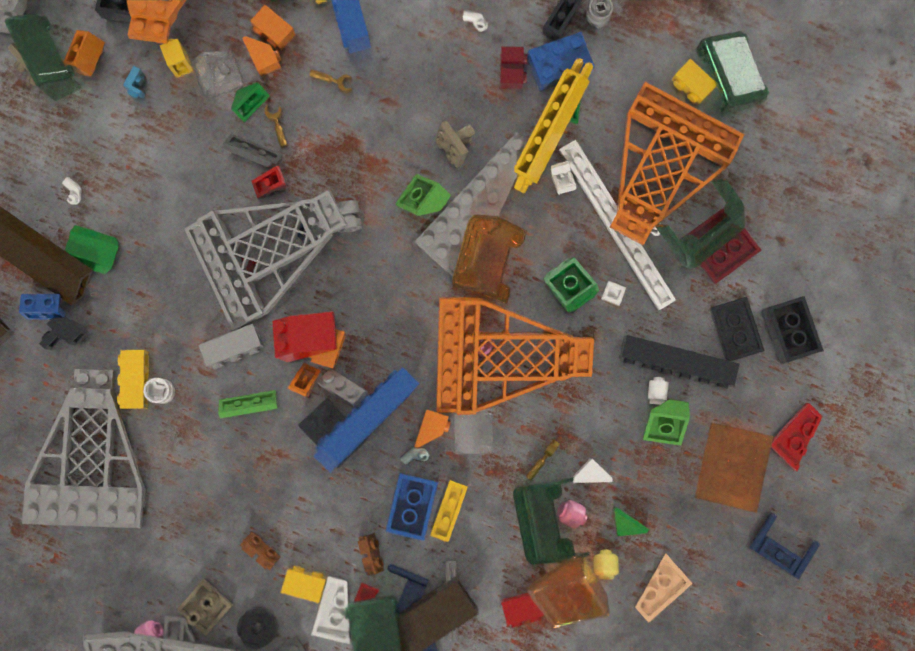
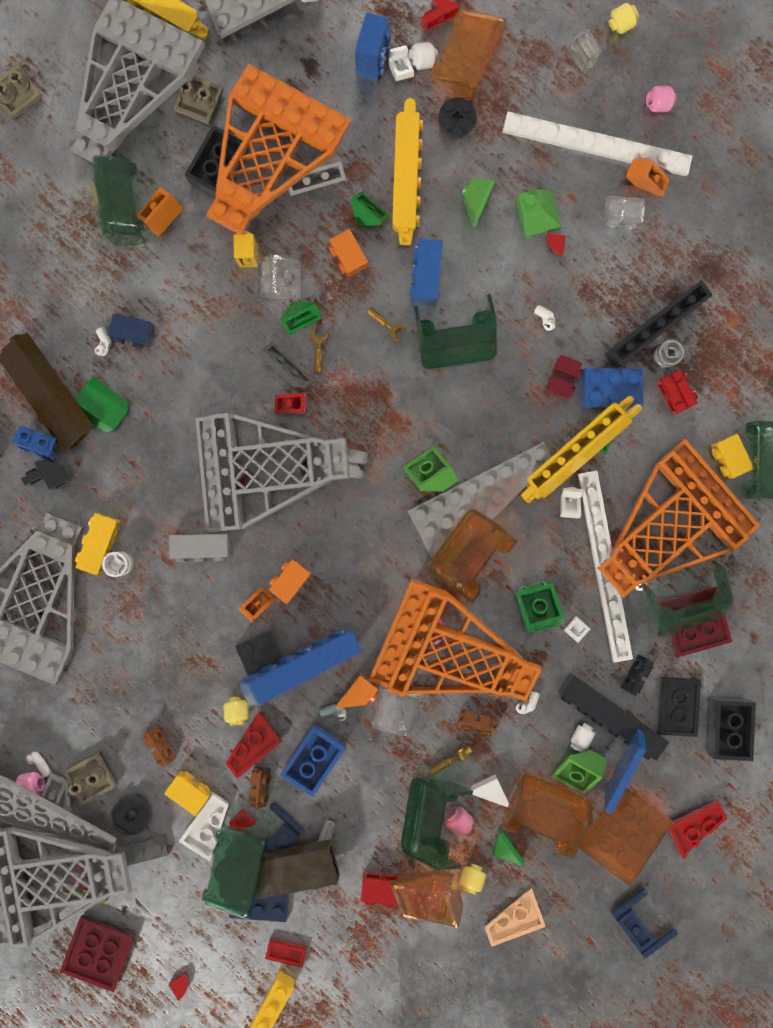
camera: 25 degrees right, 5 degrees up
dark azure bracket [123,66,145,99] -> none
bright green plate [218,390,278,418] -> none
orange slope [242,36,281,77] -> none
red slope [272,312,337,362] -> none
light grey plate [317,368,368,408] -> none
yellow plate [430,480,468,542] -> none
dark tan plate [435,120,475,167] -> none
none -> white arm [26,752,52,777]
none -> dark blue brick [108,313,155,349]
none -> light yellow head [223,697,249,726]
none -> red wing [225,711,283,779]
none -> clear green windscreen [414,294,497,369]
none -> dark orange hinge [456,710,497,737]
none -> clear orange windscreen [501,774,593,859]
none -> white arm [516,691,540,714]
none -> blue tile [605,729,646,814]
none -> black hinge [620,655,654,696]
none -> red brick [656,369,698,415]

